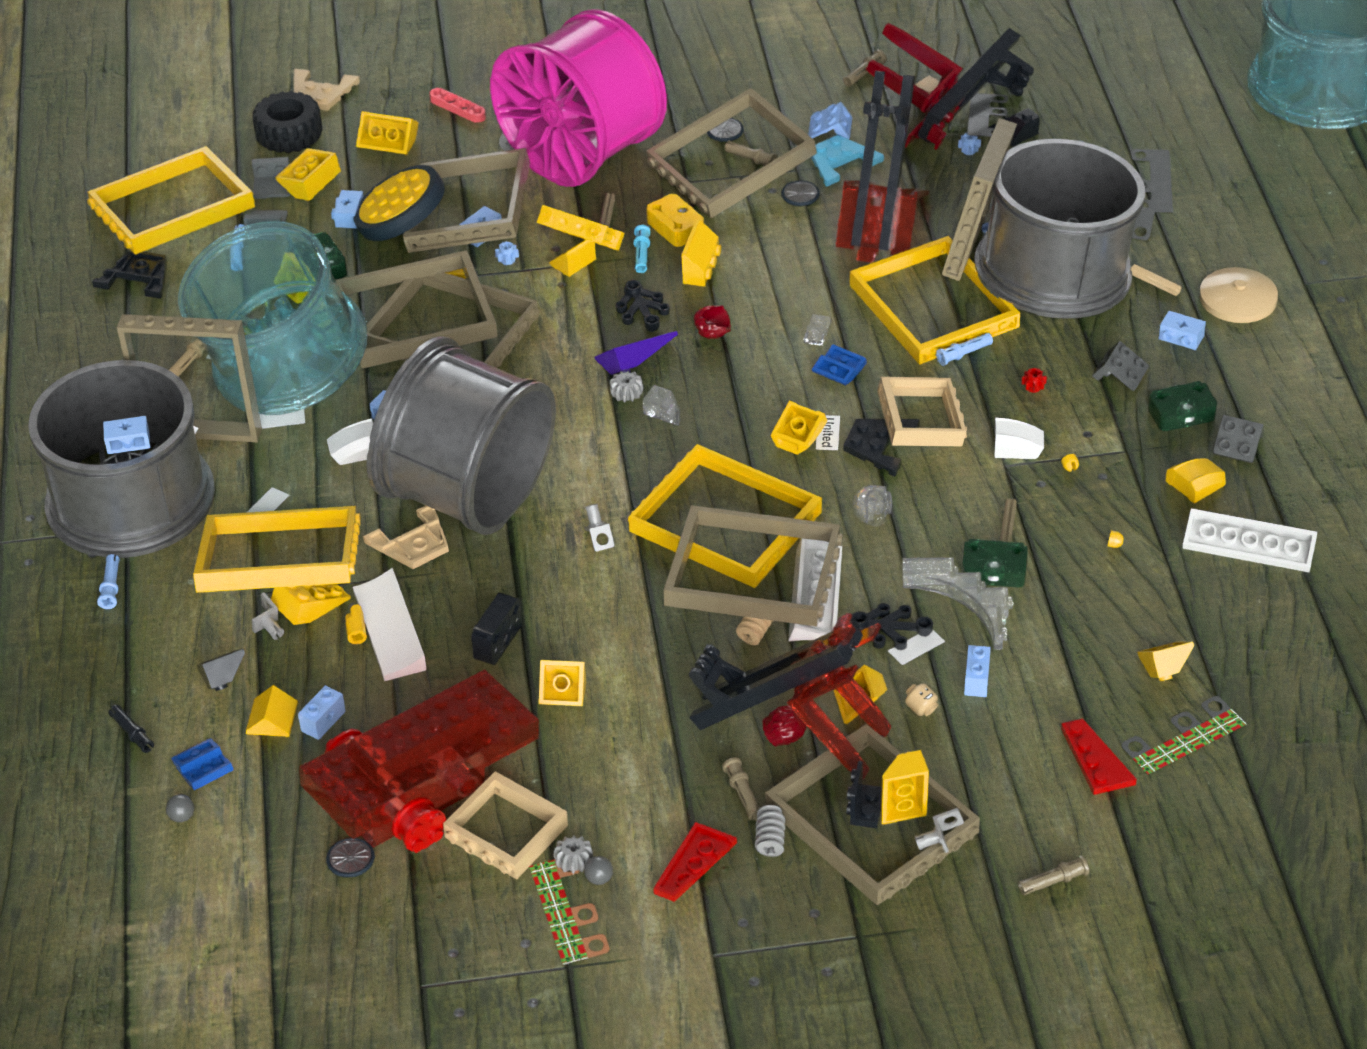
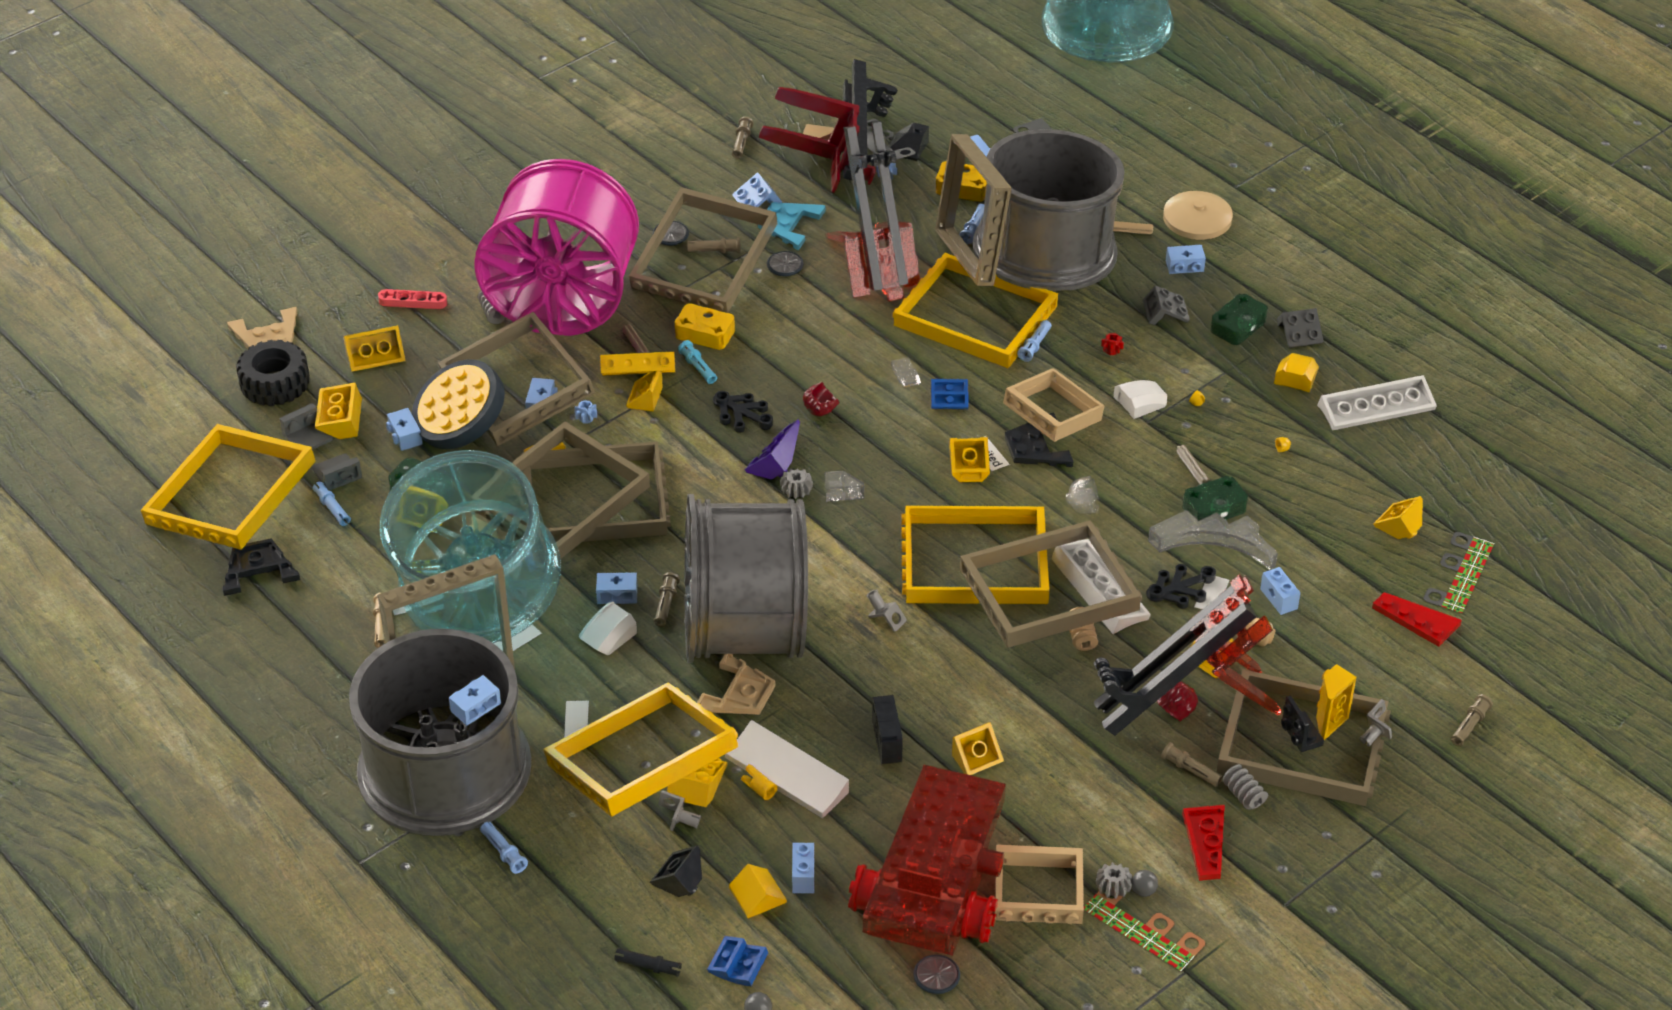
camera: 35 degrees left, 0 degrees up
yellow slope [682,219,721,287] -> none

